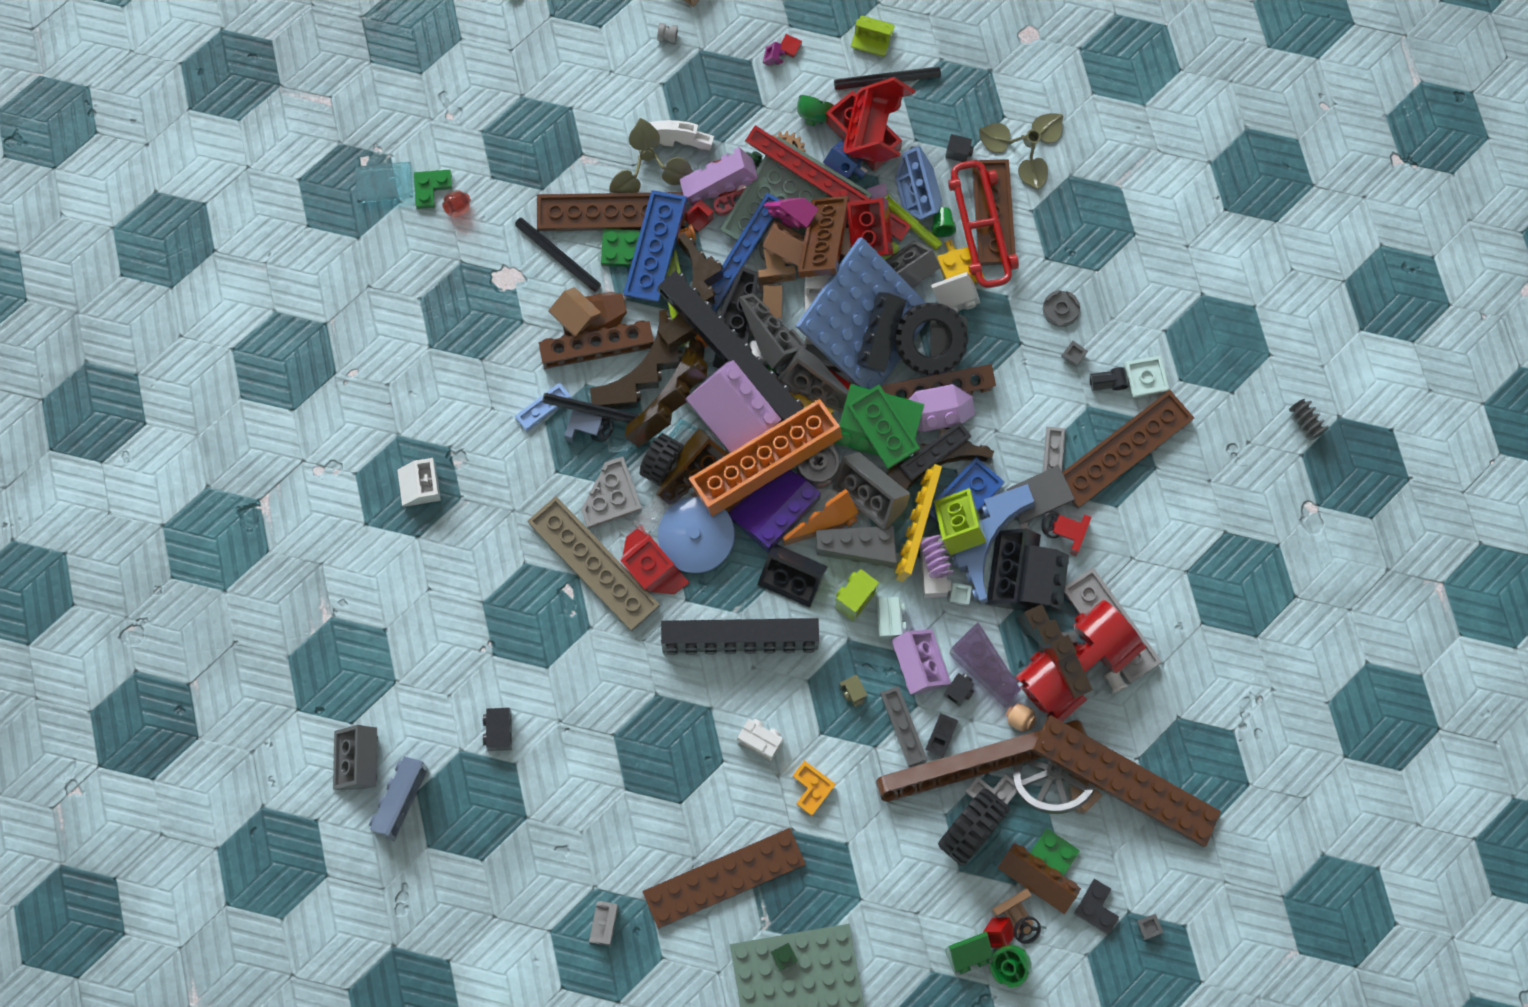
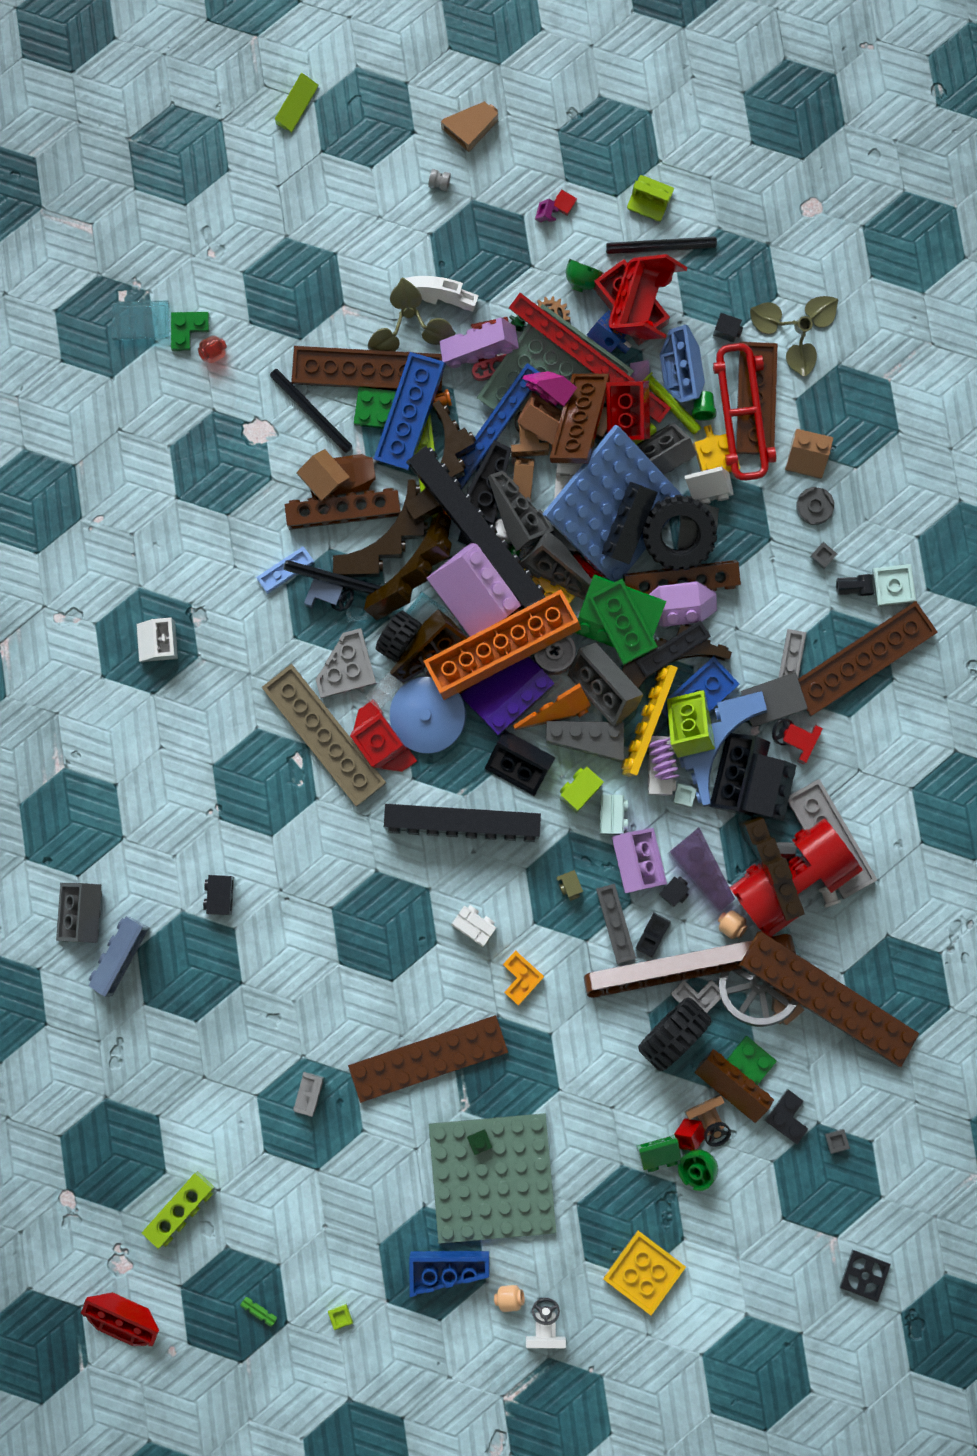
camera: 10 degrees right, 10 degrees up
red panel [685,199,714,232] -> none
none -> medium nougat slope [785,428,834,479]

